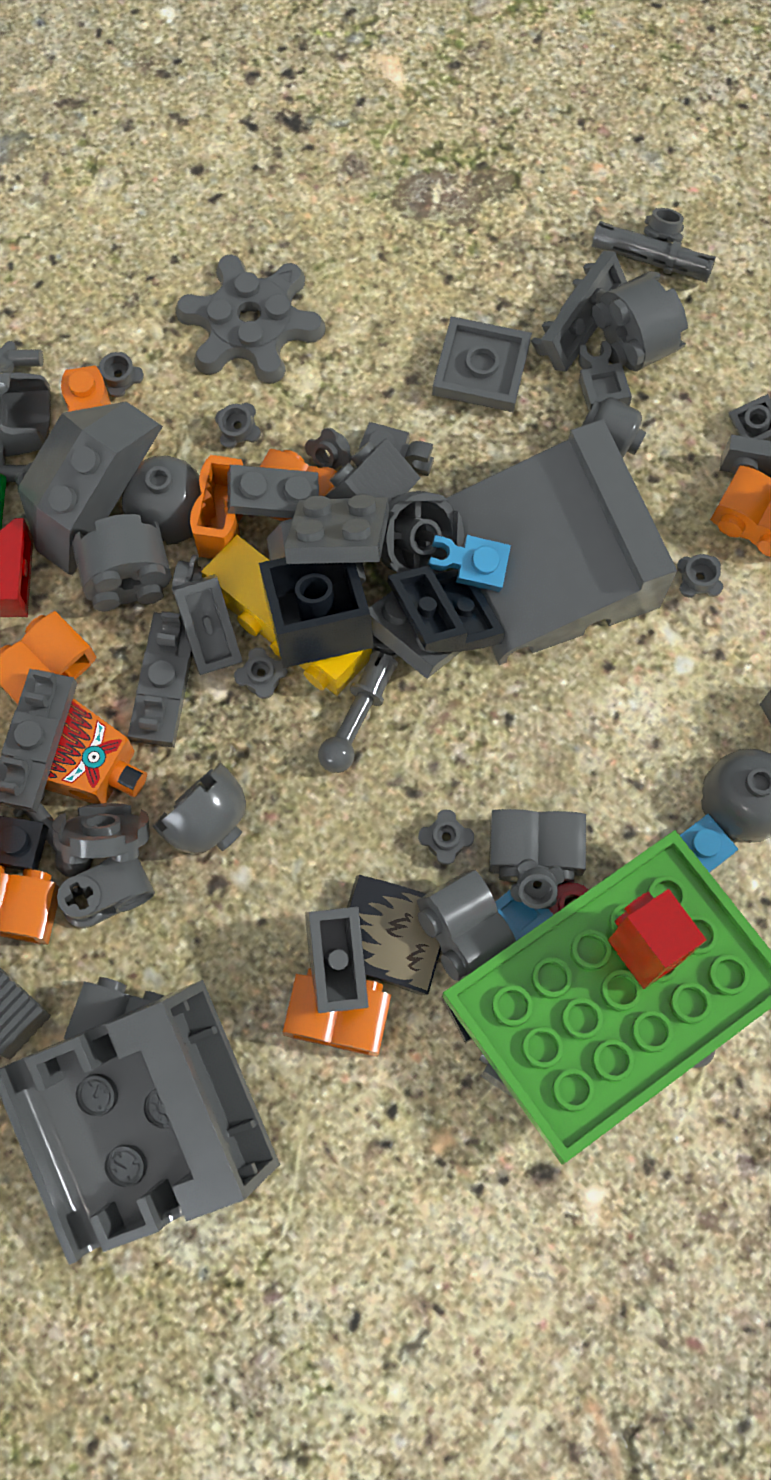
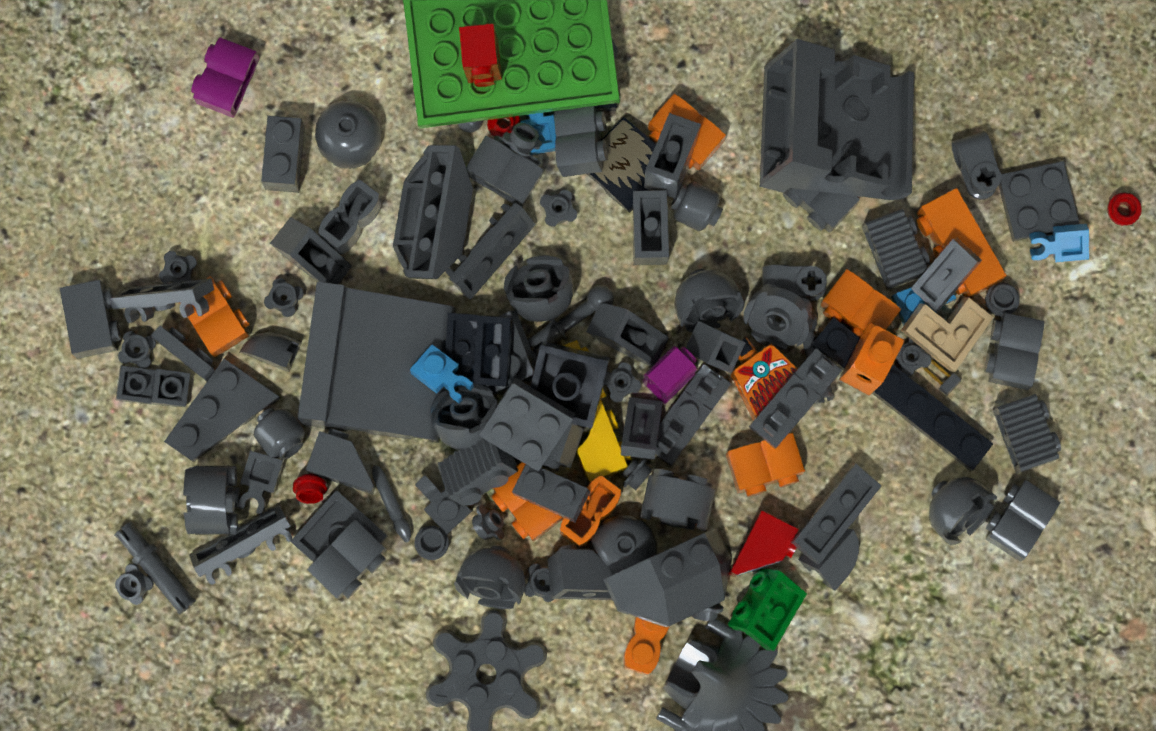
camera: 155 degrees left, 10 degrees up
dark grey plate [97,352,144,398] -> none
dark azure plate [680,814,739,873] -> none
none -> dark grey wing [164,359,280,462]
none -> dark grey brick [239,332,302,372]
none -> dark grey slope [270,217,352,284]
none -> red plate [293,474,327,504]
none -> dark grey slope [306,429,375,495]
none -> dark grey brick [307,519,387,599]
none -> dark grey brick [318,180,382,255]
none -> dark grey piece [372,465,411,543]
none -> dark grey wedge [393,145,473,279]
none -> dark grey plate [414,526,449,560]
none -> dark grey plate [446,203,536,300]
none -> dark grey cylinder [454,546,526,609]
none -> dark grey cylinder [504,255,574,322]
none -> dark grey slope [548,545,615,600]
none -> dark grey slope [586,302,669,367]
none -> dark grey slope [633,190,669,265]
none -> magenta brick [642,346,697,404]
none -> dark grey head [670,181,723,231]
none -> dark grey brick [686,321,745,373]

